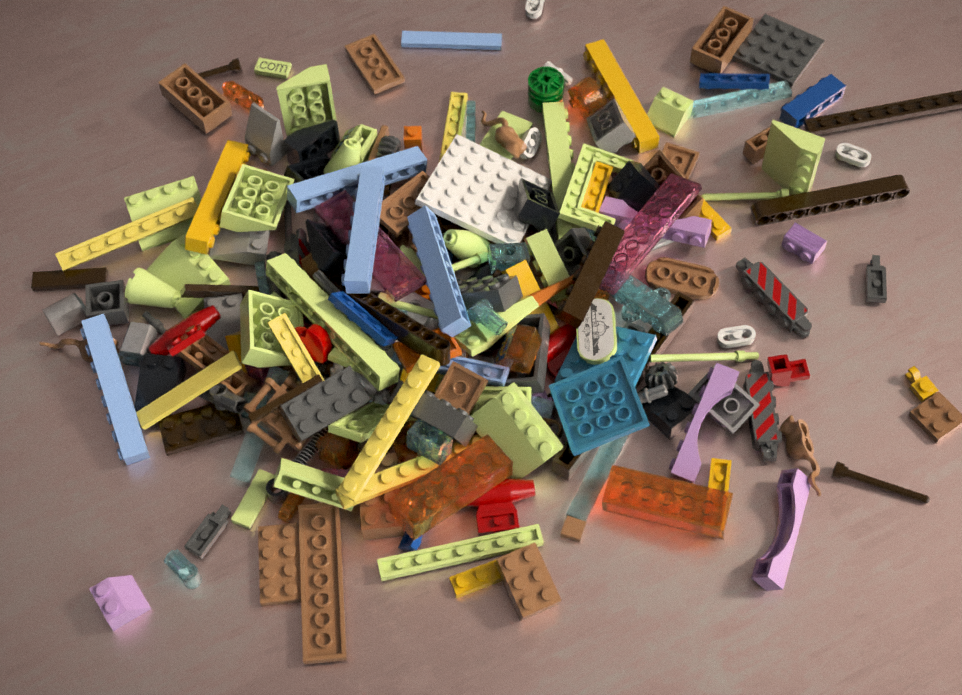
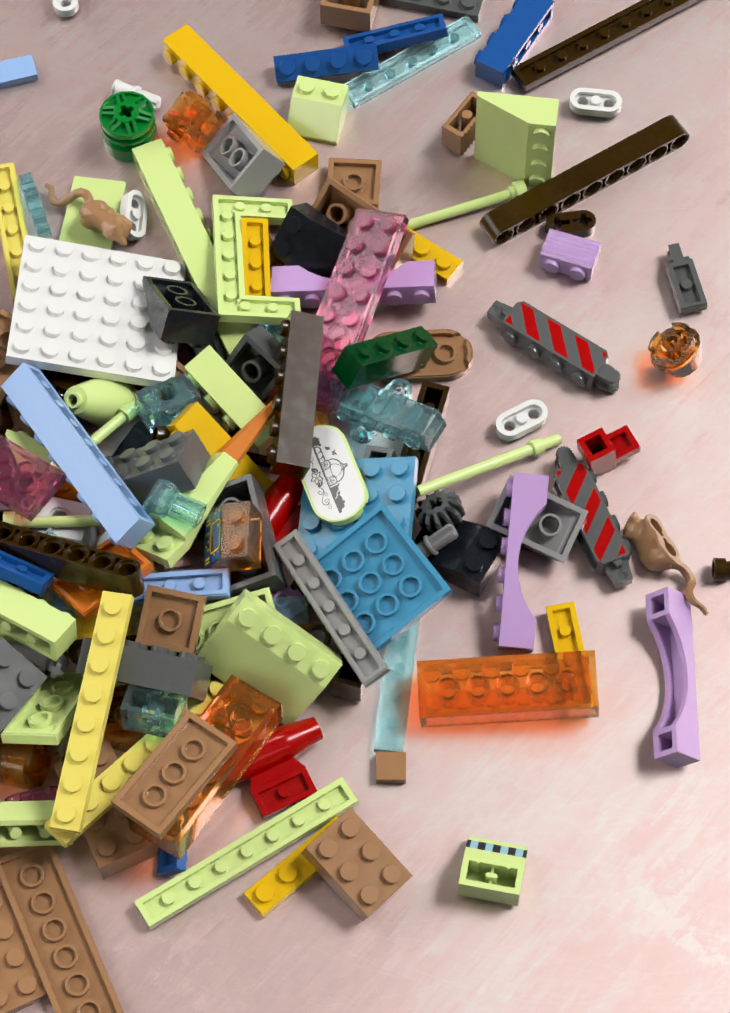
camera: 20 degrees left, 5 degrees up
none -> medium nougat plate [111,710,238,840]
none -> blue plate [273,43,380,83]
none -> light grey tile [273,529,391,688]
none -> dark green brick [332,326,438,390]
none -> yellowish green slope [458,836,528,906]
none -> dark brown beam [545,210,596,238]
none -> clear orange cone [648,322,703,378]

